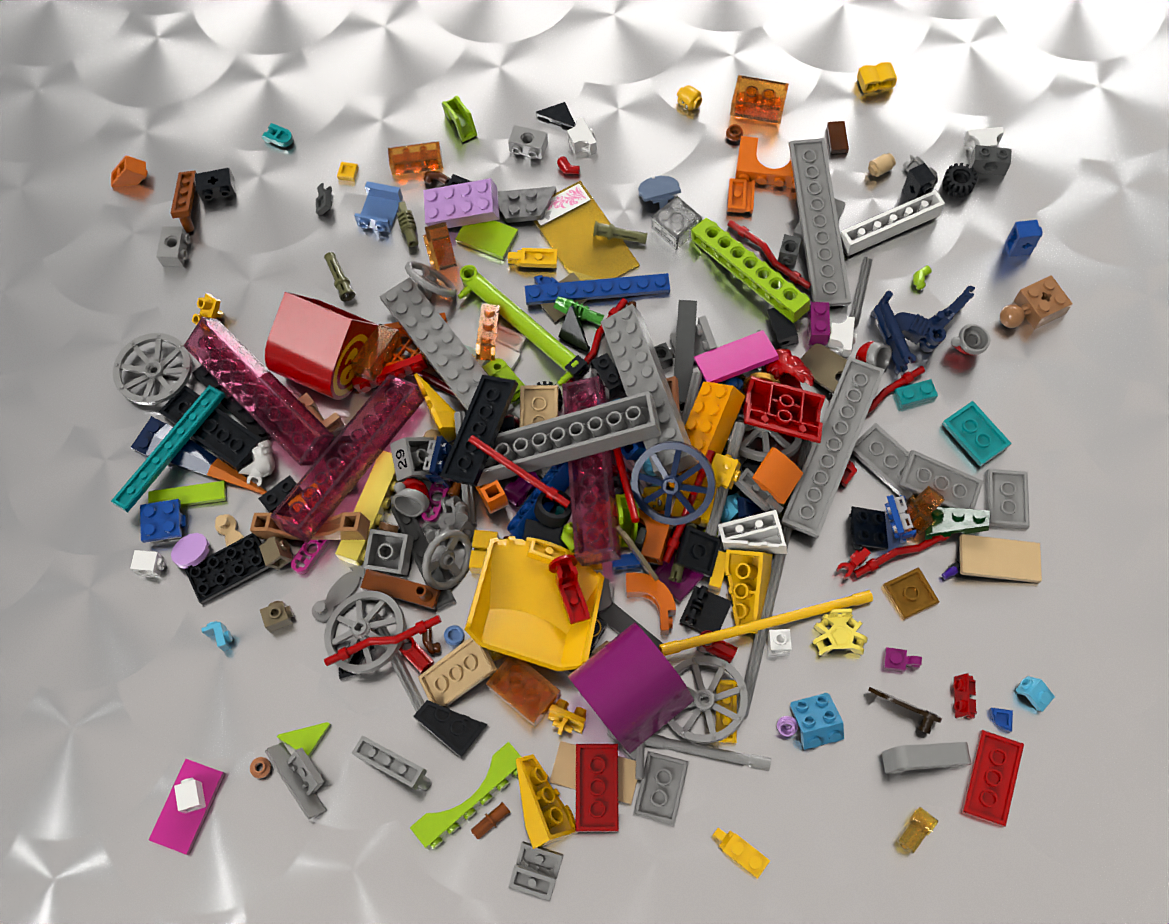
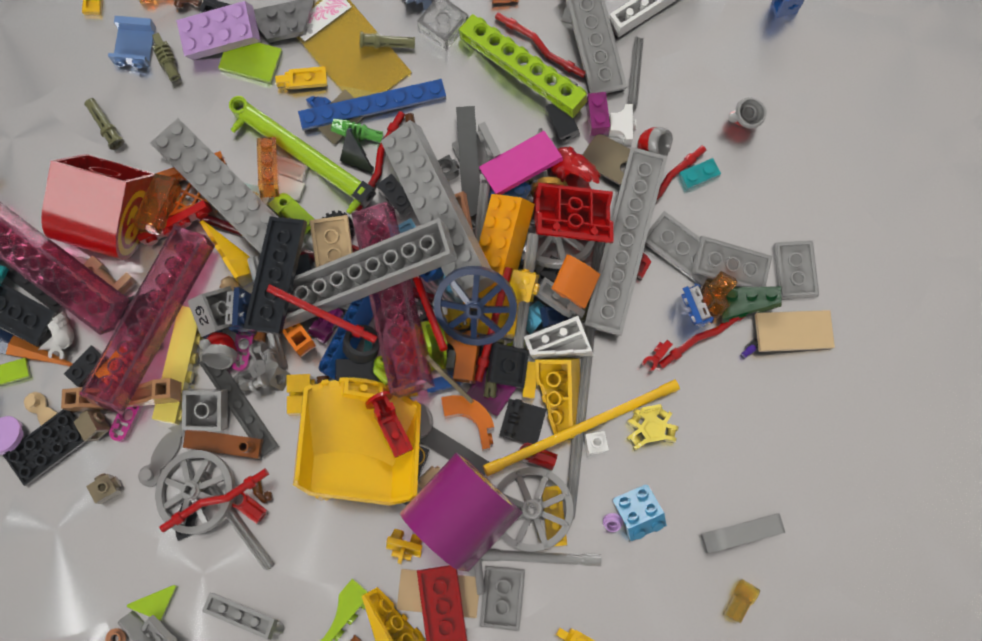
camera: 15 degrees left, 10 degrees up
medium azure bracket [201,621,232,651] -> none
dark grey plate [316,183,332,215] -> none
medium nougat tile [378,521,399,533] -> none
light grey piece [405,261,457,299] -> none
black wing [413,700,487,757] -> none
tan tile [418,637,497,707] -> none
light grey piece [422,530,472,590] -> none
clear orange brick [423,222,457,271] -> none
medium blue tile [444,625,465,647] -> none
clear orange brick [486,656,562,727] -> none
dark grey brick [778,234,802,265] -> none
black hinge [849,506,888,549] -> none
dark brown brick [868,687,942,734] -> none
dark blue piece [871,286,975,374] -> none
pearl gold tile [883,567,940,620] -> none
magenta plate [884,647,922,672] -> none
lime arm [913,265,932,290] -> none
teal plate [942,401,1012,467] -> none
red hinge [953,673,977,719] -> none
red tile [961,730,1024,827] -> none
blue tile [990,707,1013,732] -> none
medium nougat brick [1000,275,1073,330] -> none
medium azure bracket [1016,676,1055,712] -> none

